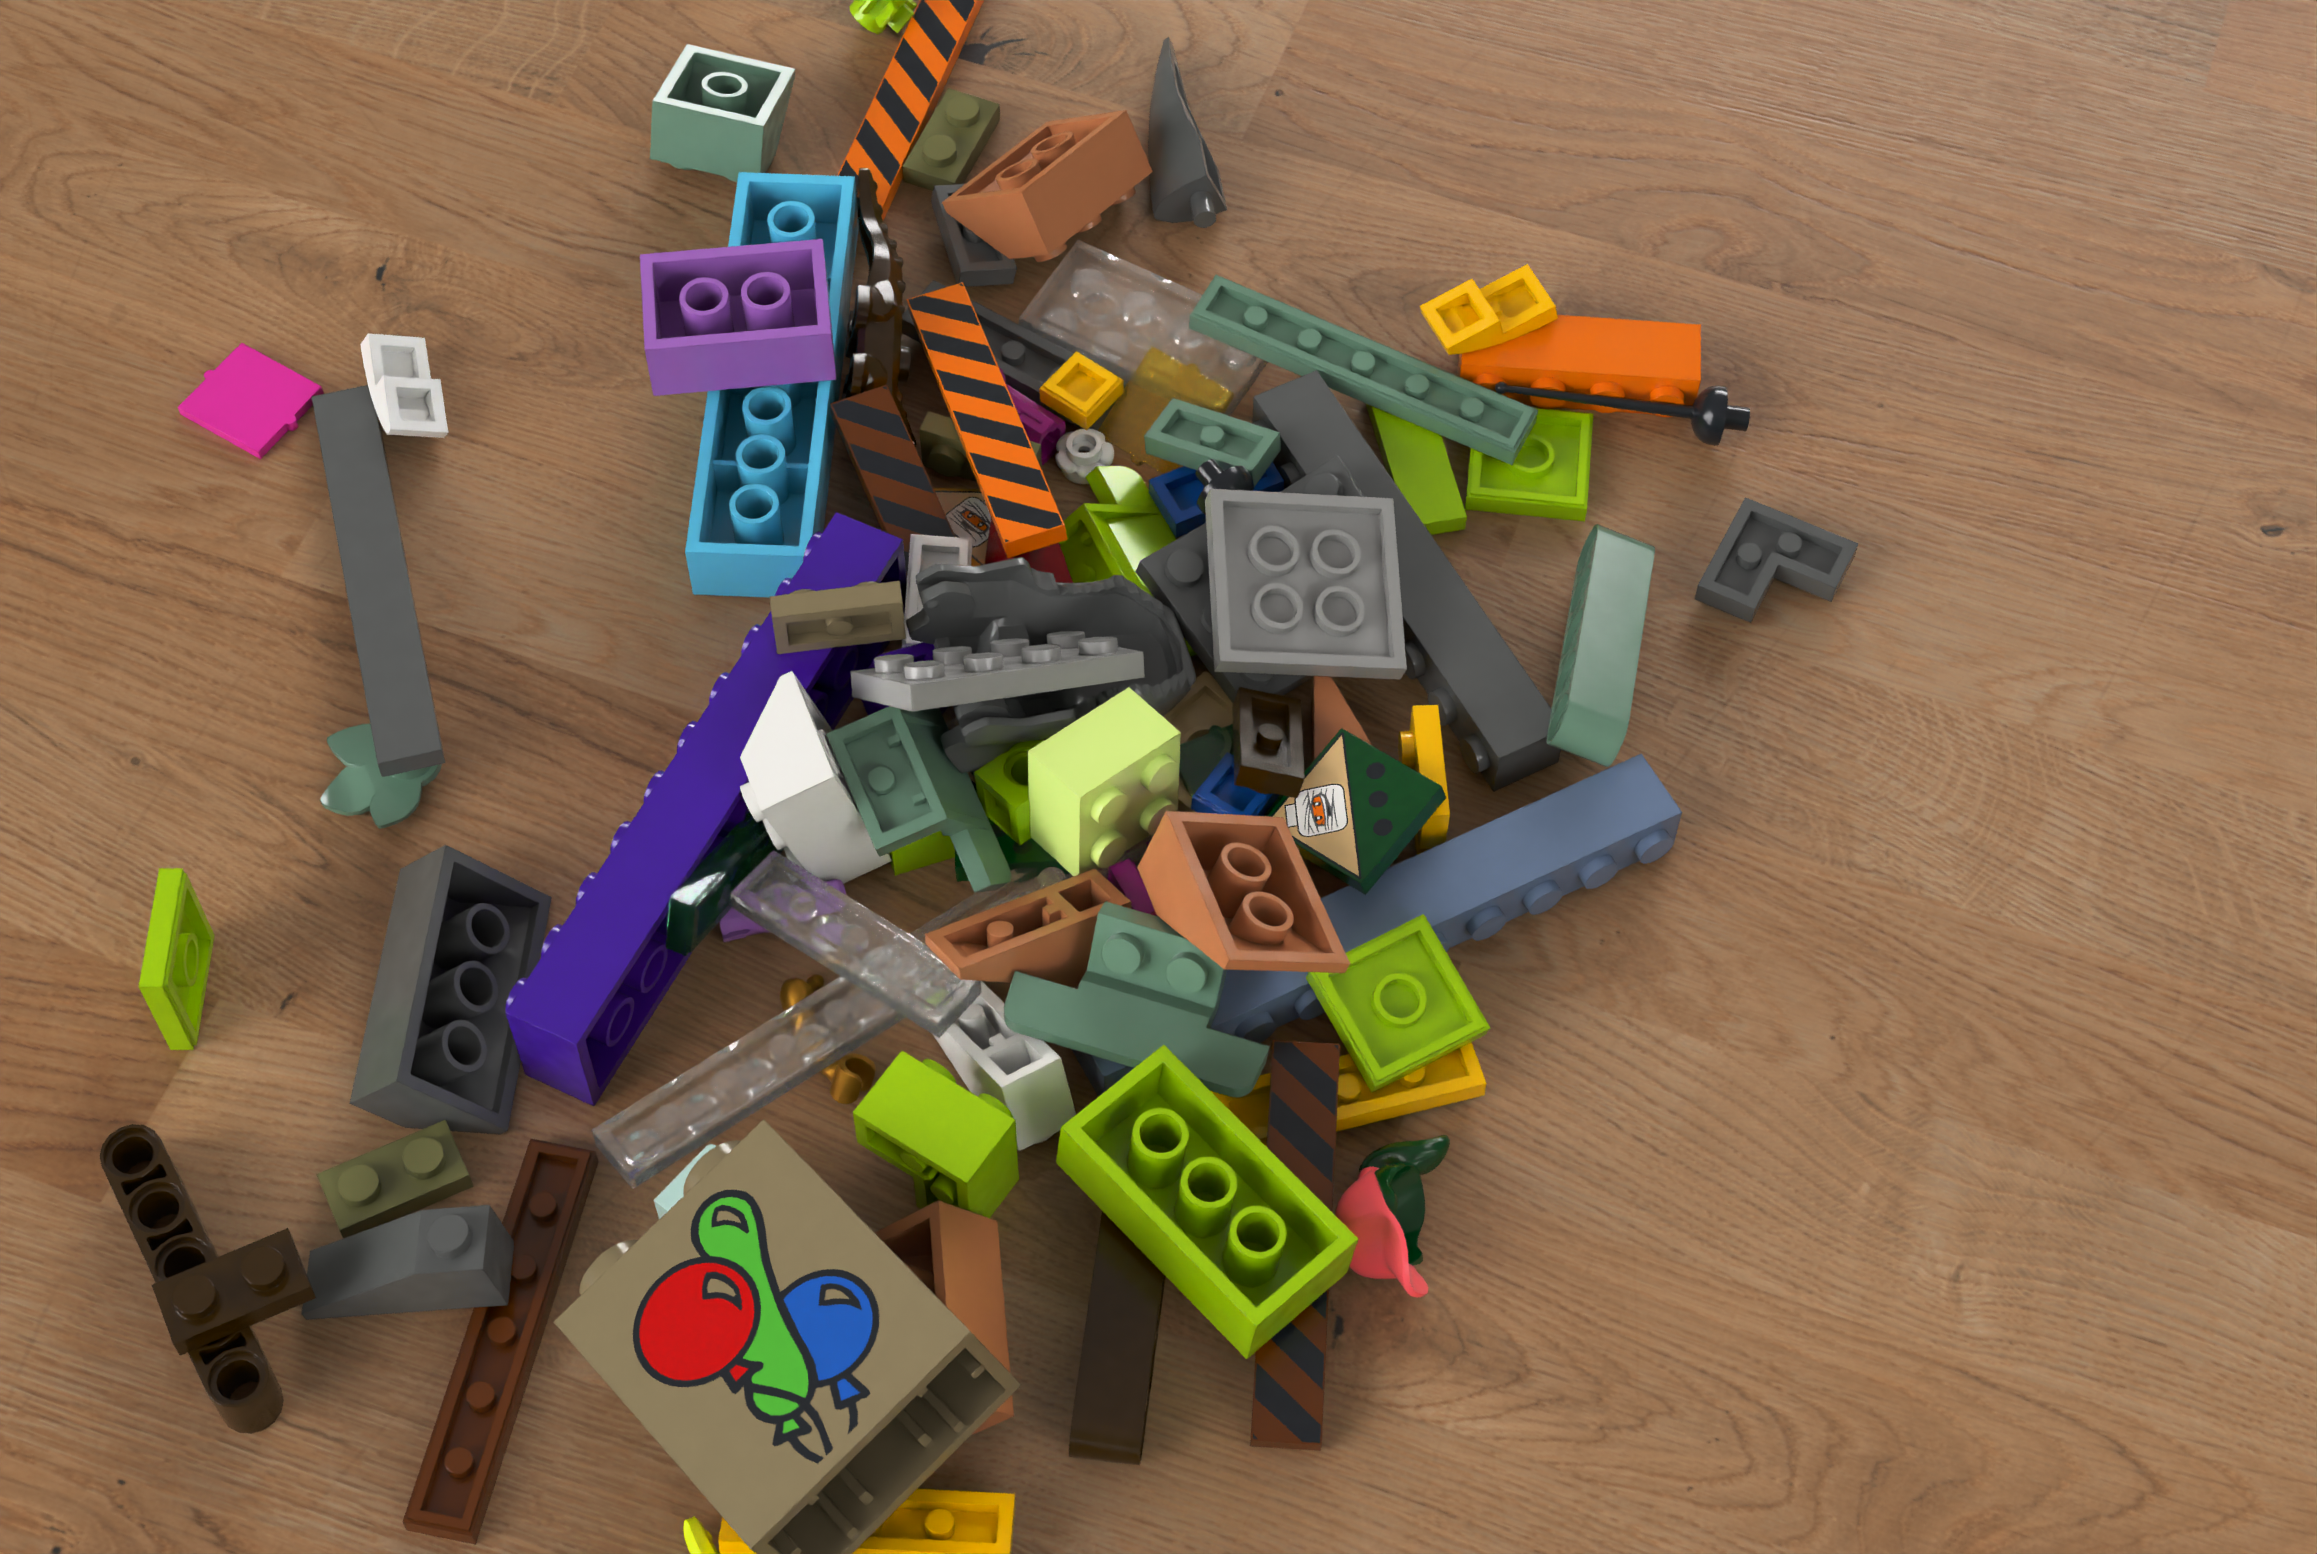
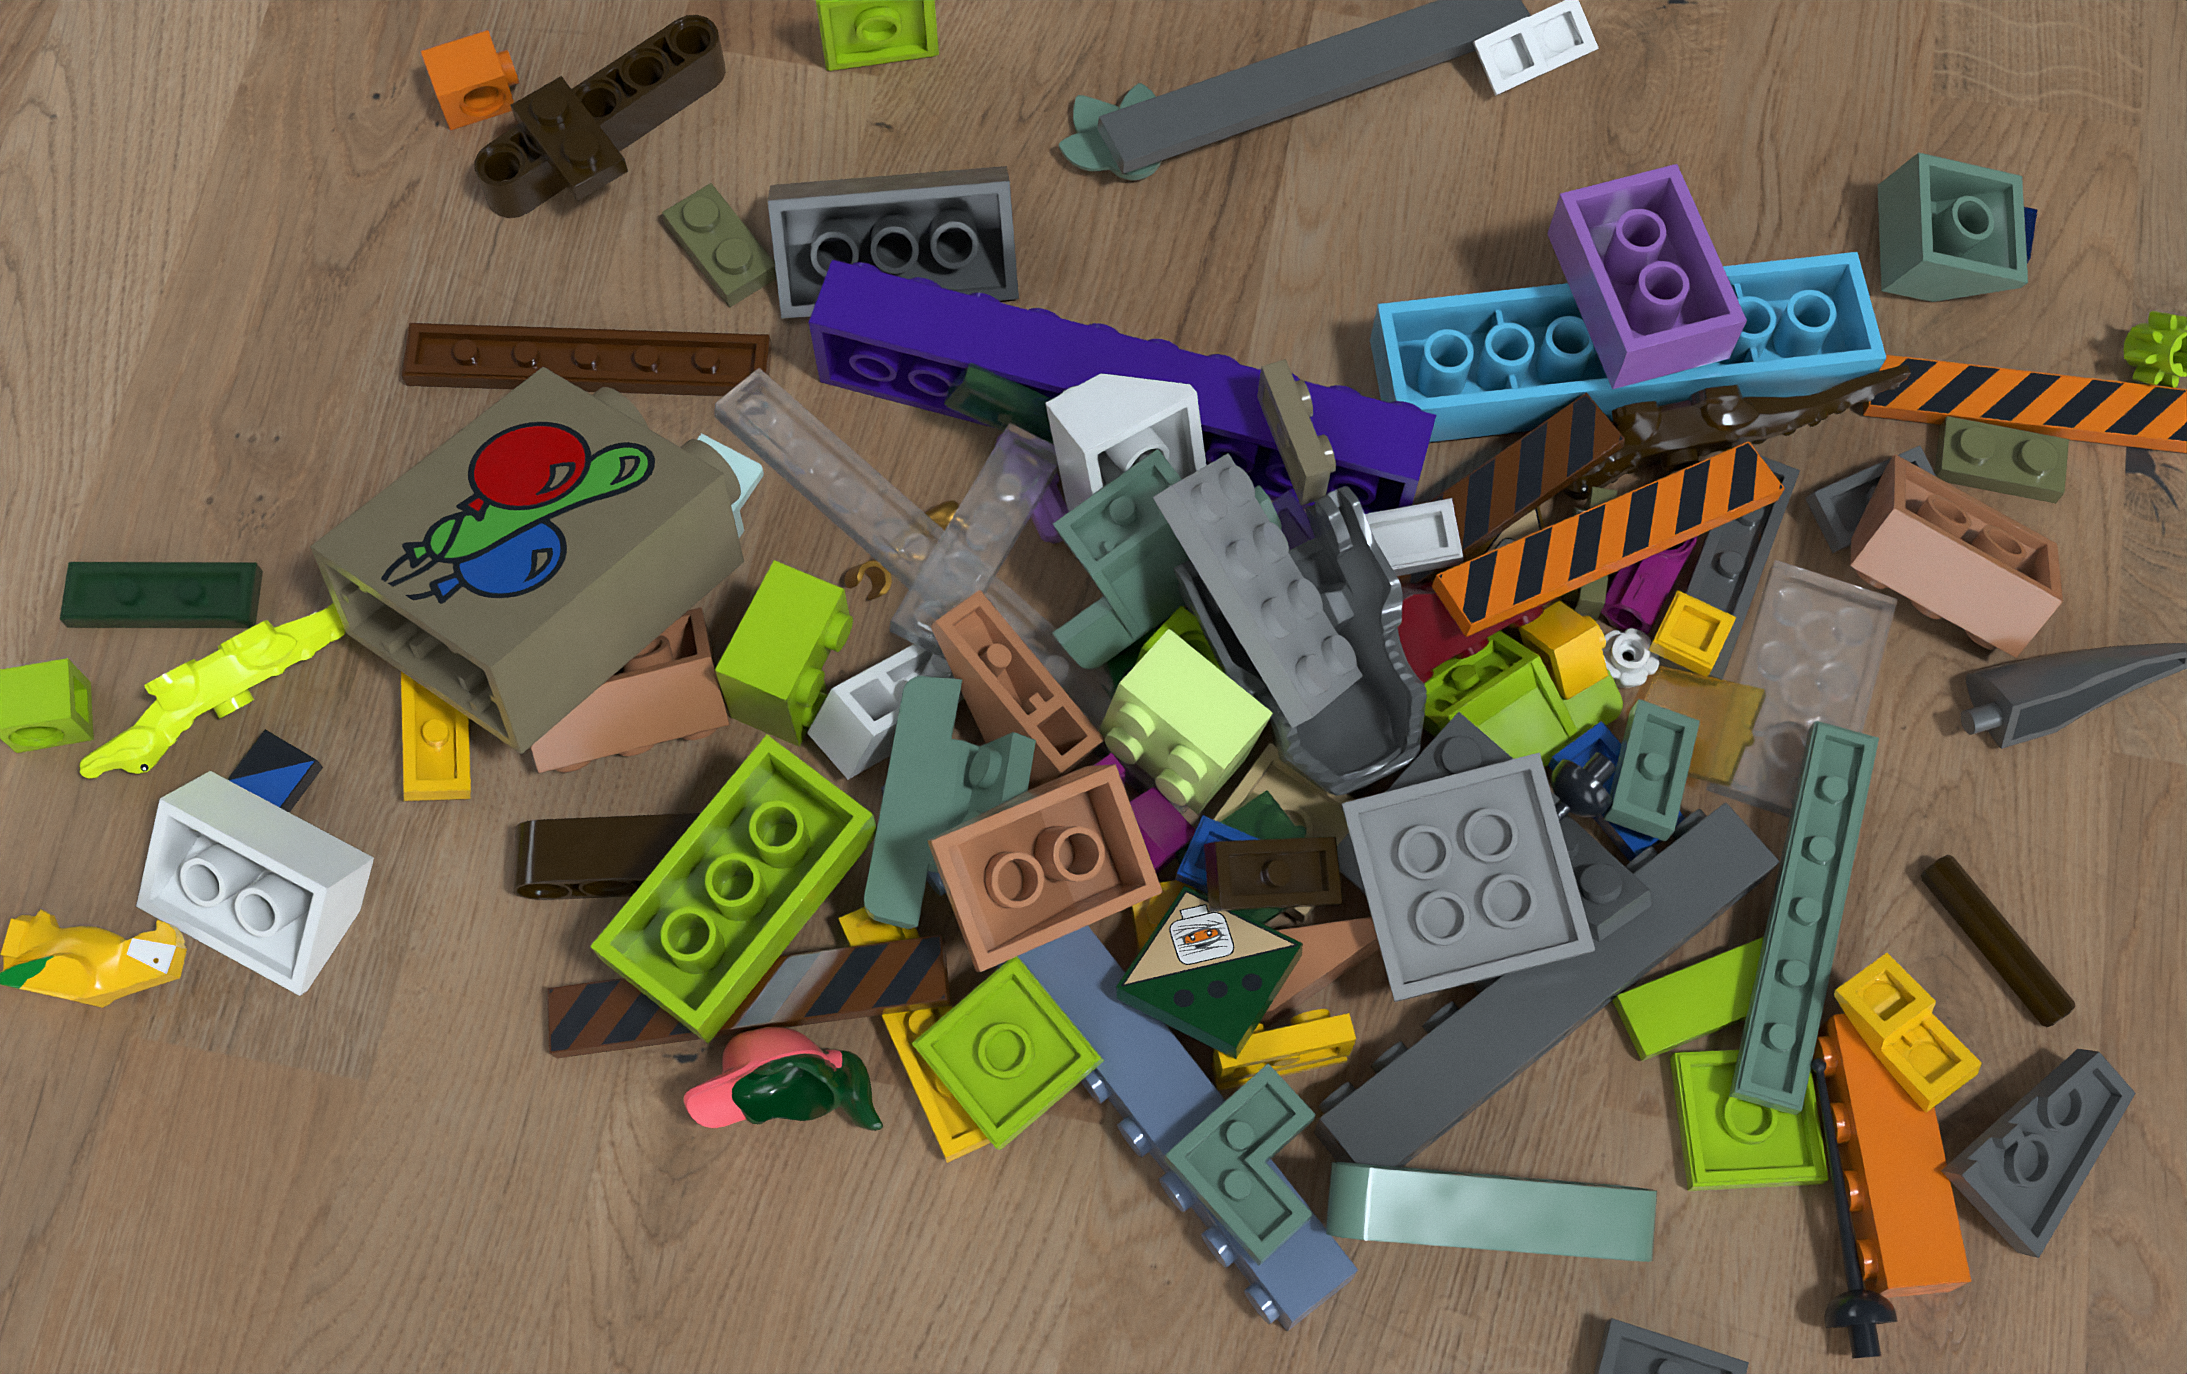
camera: 80 degrees right, 10 degrees up
dark grey slope [302,1205,514,1320] -> none
none -> orange brick [421,30,520,131]
none -> sand green plate [1164,1063,1316,1266]
none -> yellow plate [1519,600,1609,700]
none -> dark brown axle [1921,855,2076,1027]
none -> dark grey wing [1941,1049,2136,1258]

